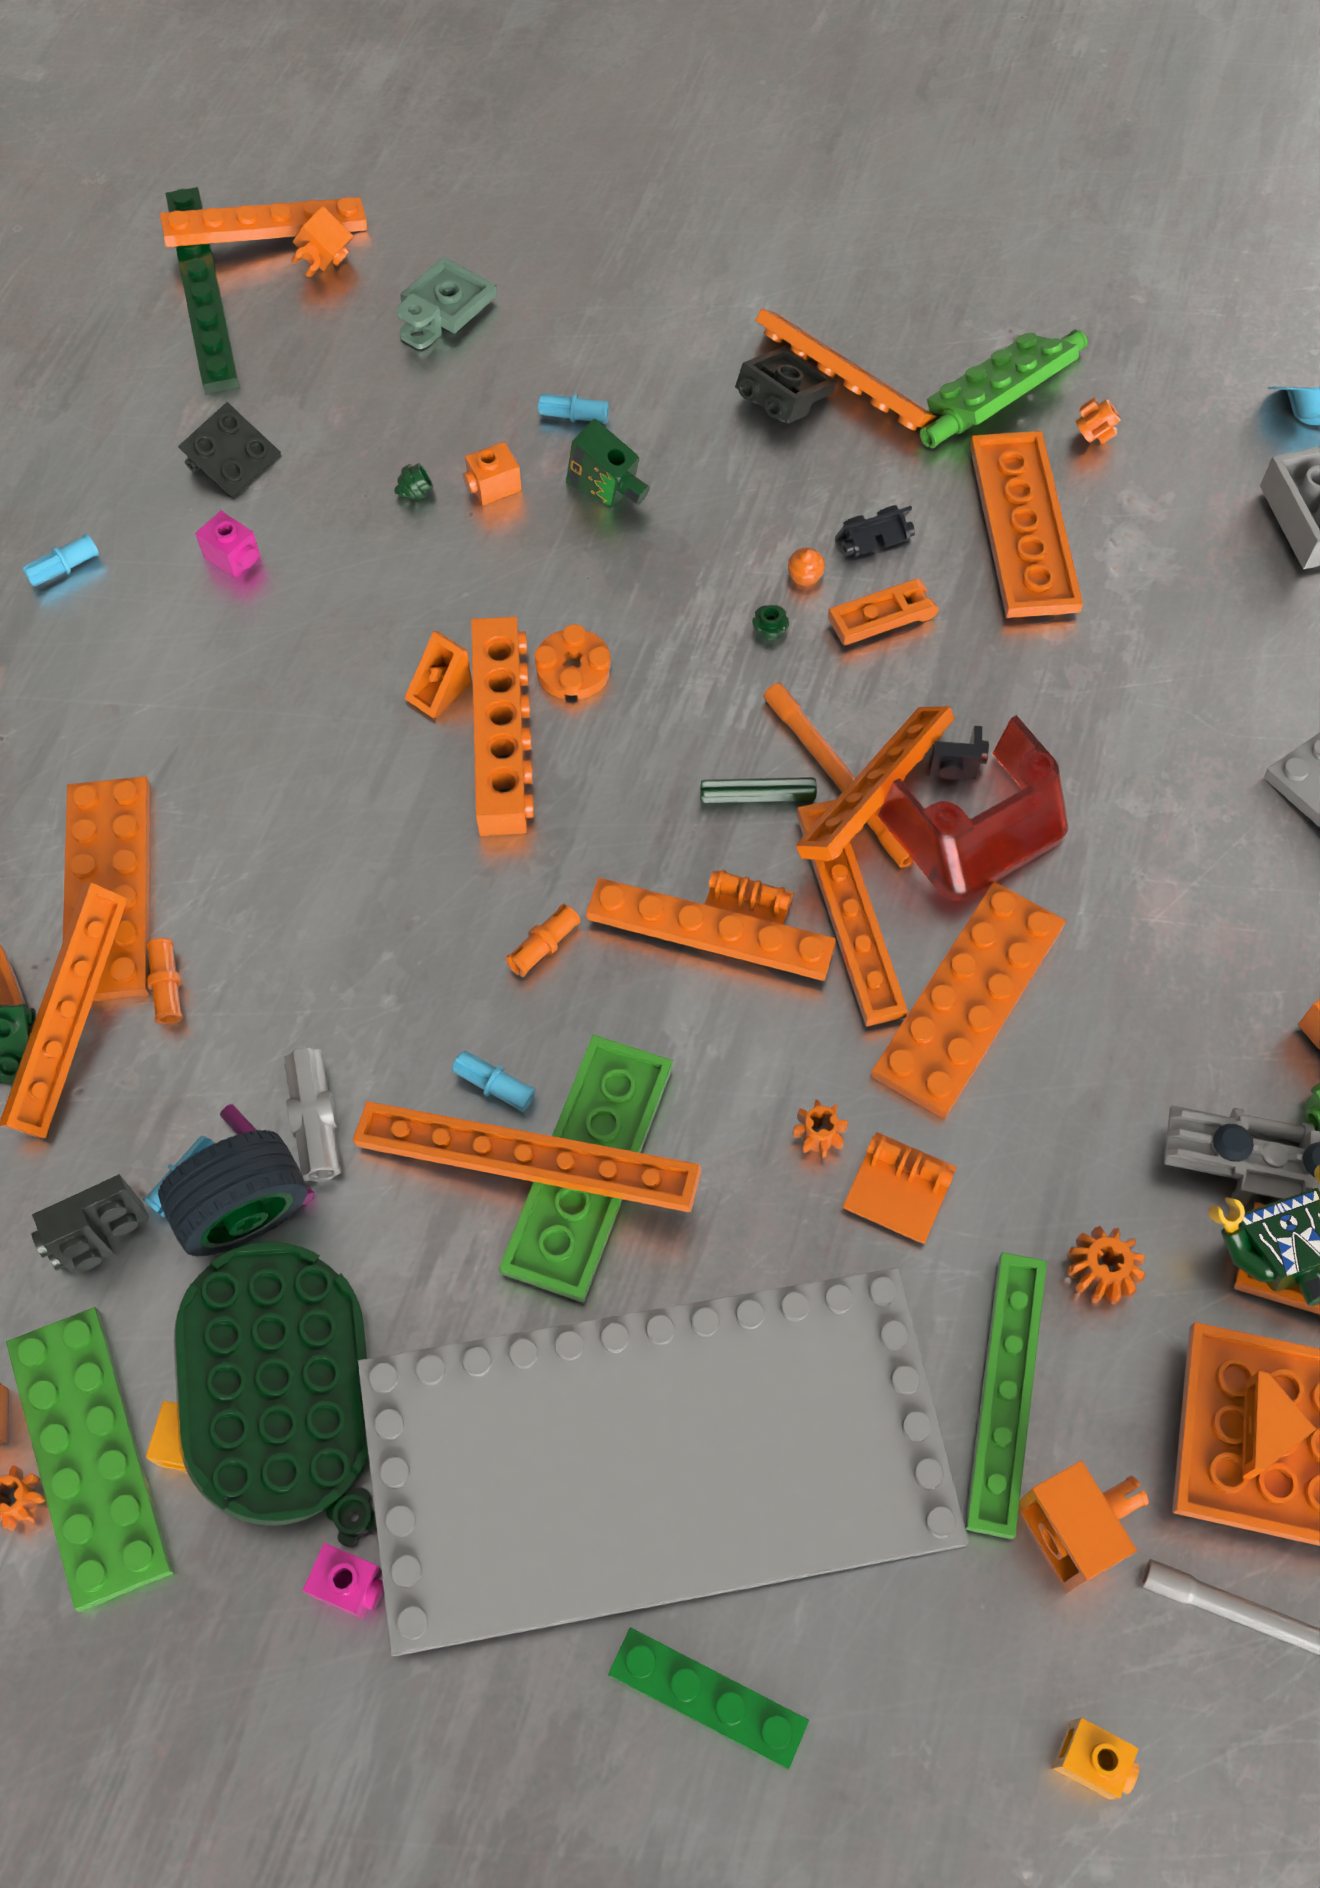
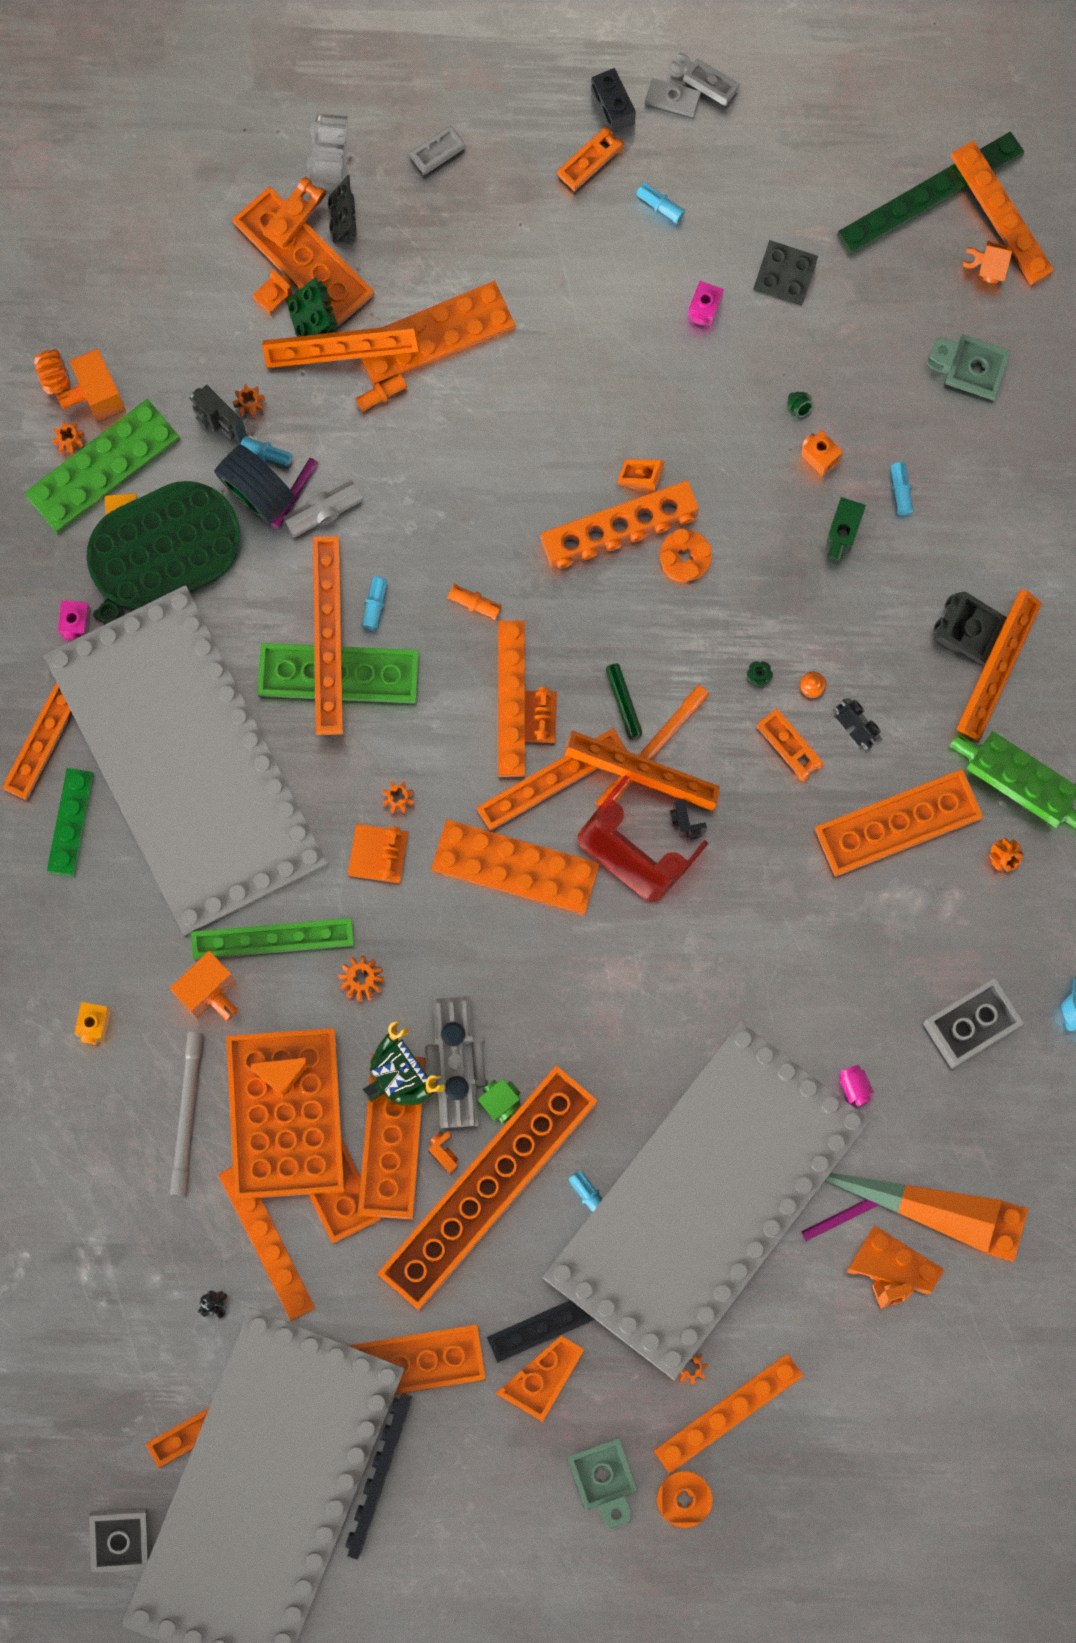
camera: 75 degrees right, 15 degrees up
none -> orange plate [2,682,72,801]
none -> orange gear [233,384,266,418]

